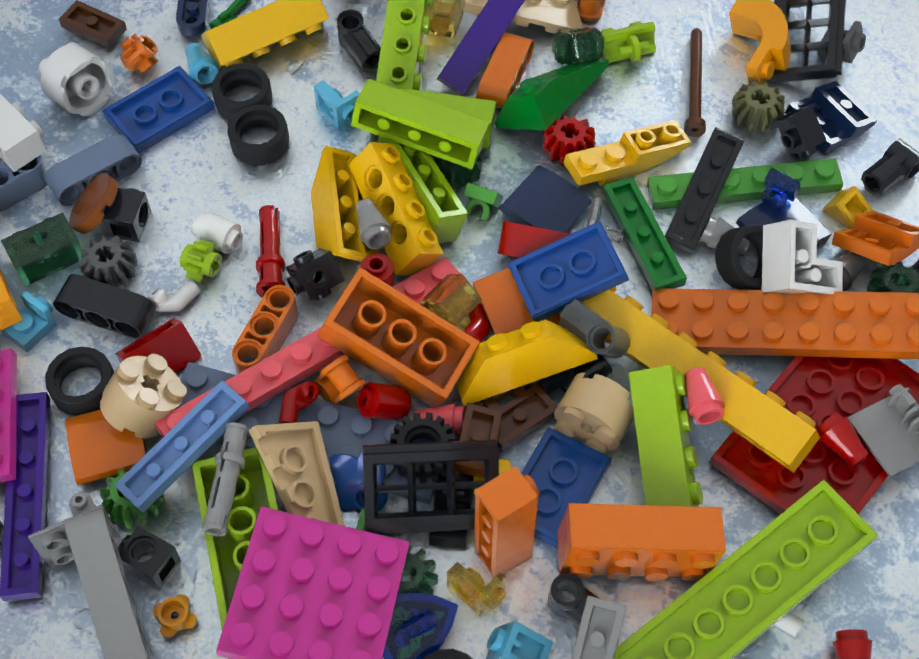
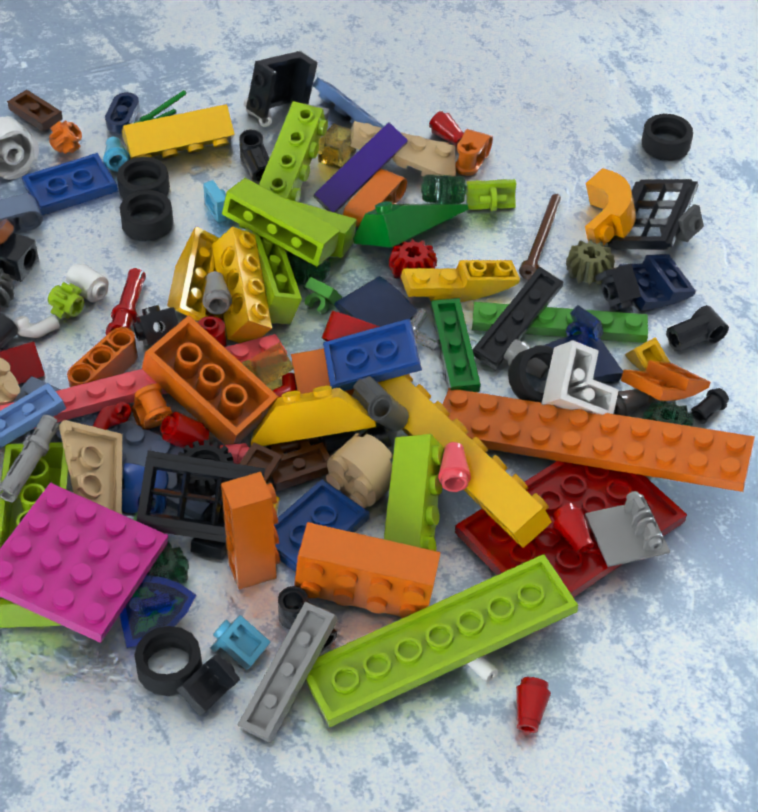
camera: 10 degrees right, 10 degrees down
clear yellow bracket [447,561,507,616] -> none

